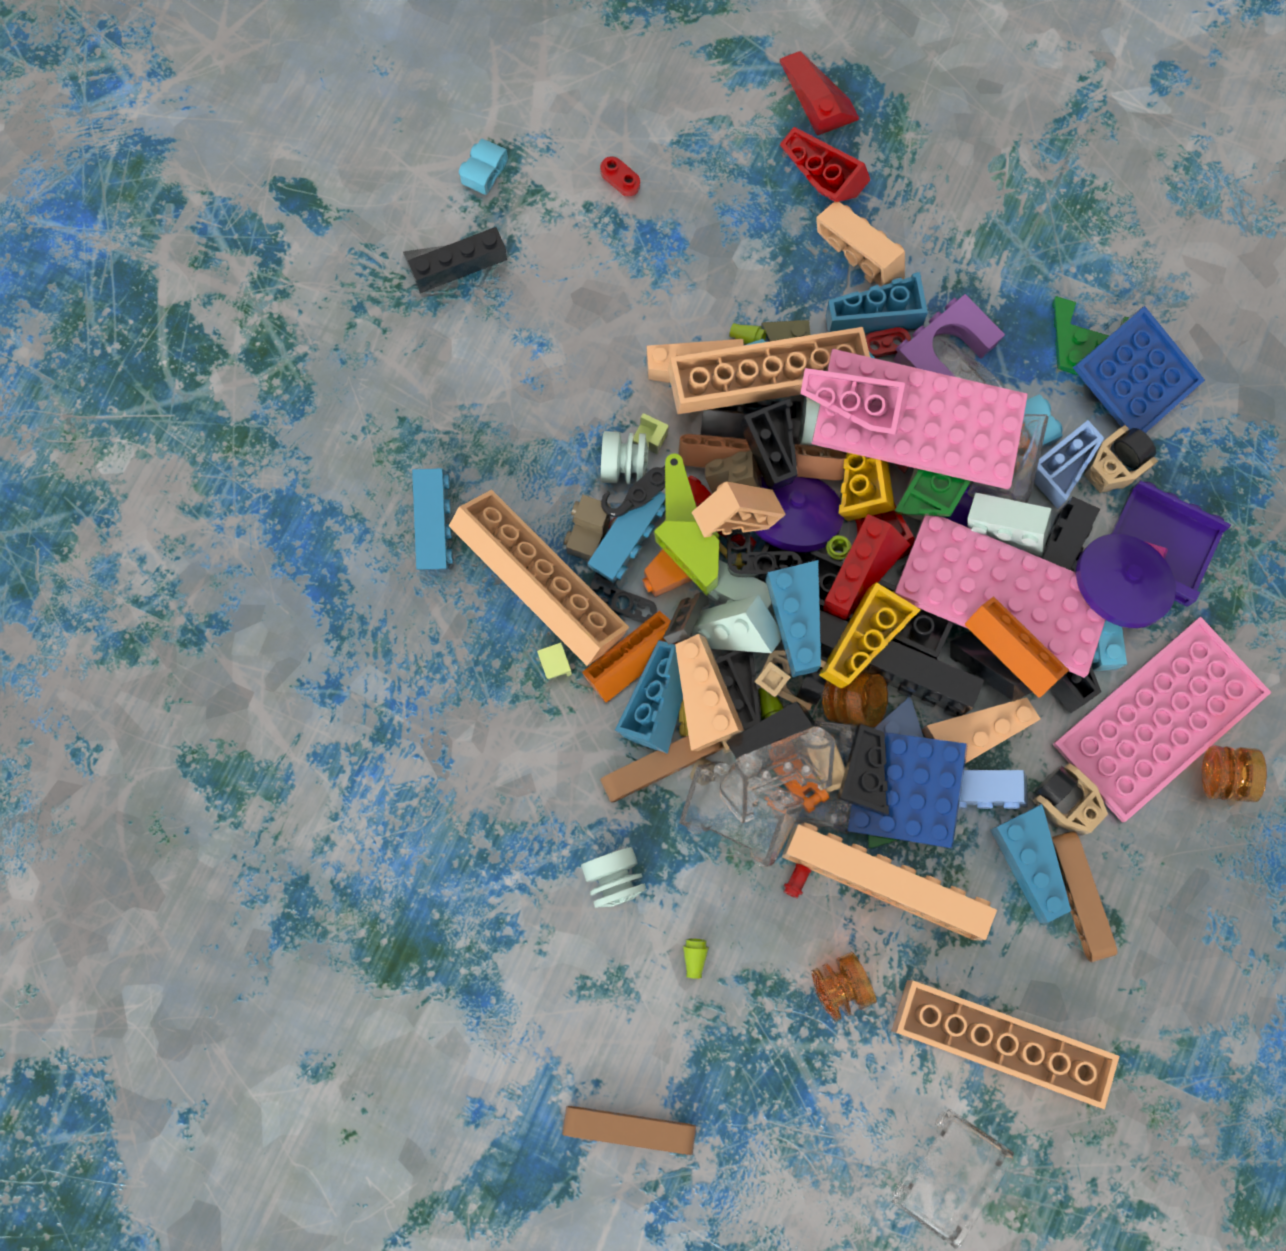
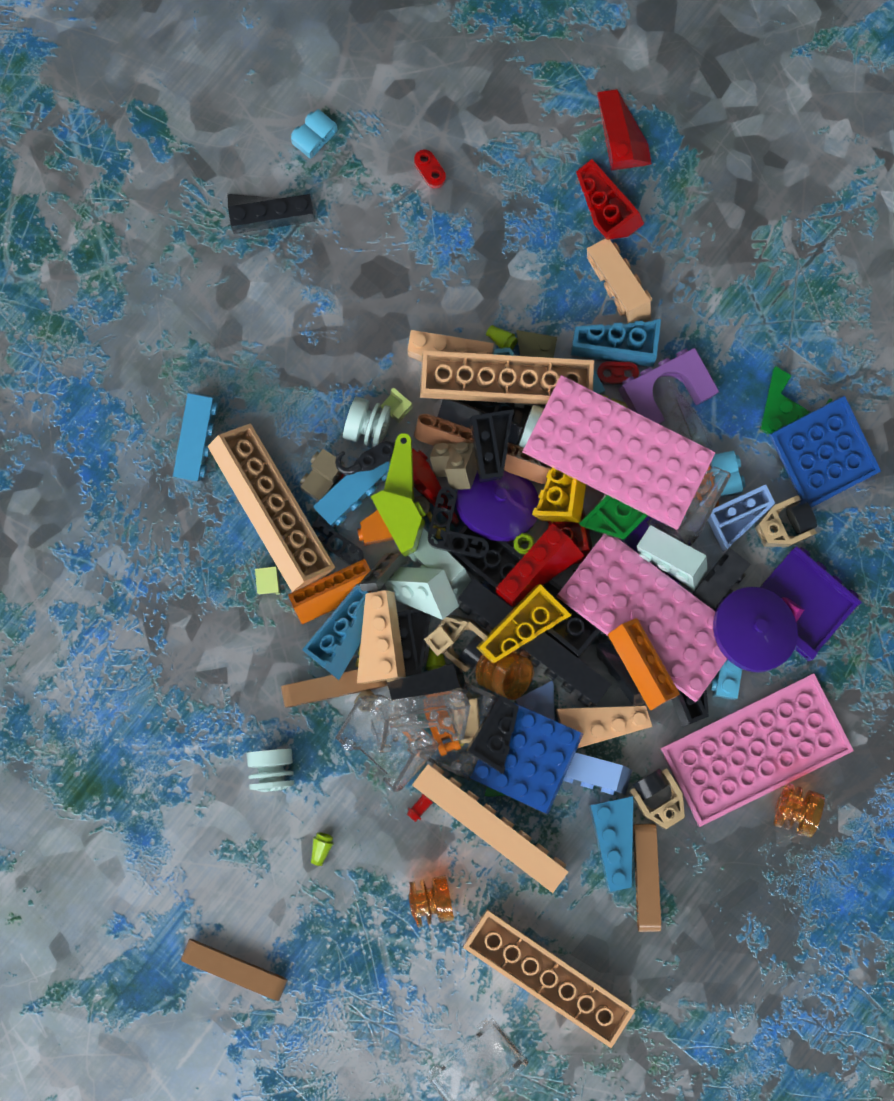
camera: 15 degrees right, 5 degrees up
light nougat wedge [692,482,786,538] -> none
dark azure wedge [766,560,821,677] -> none
bright pink wedge [801,368,910,435] -> none

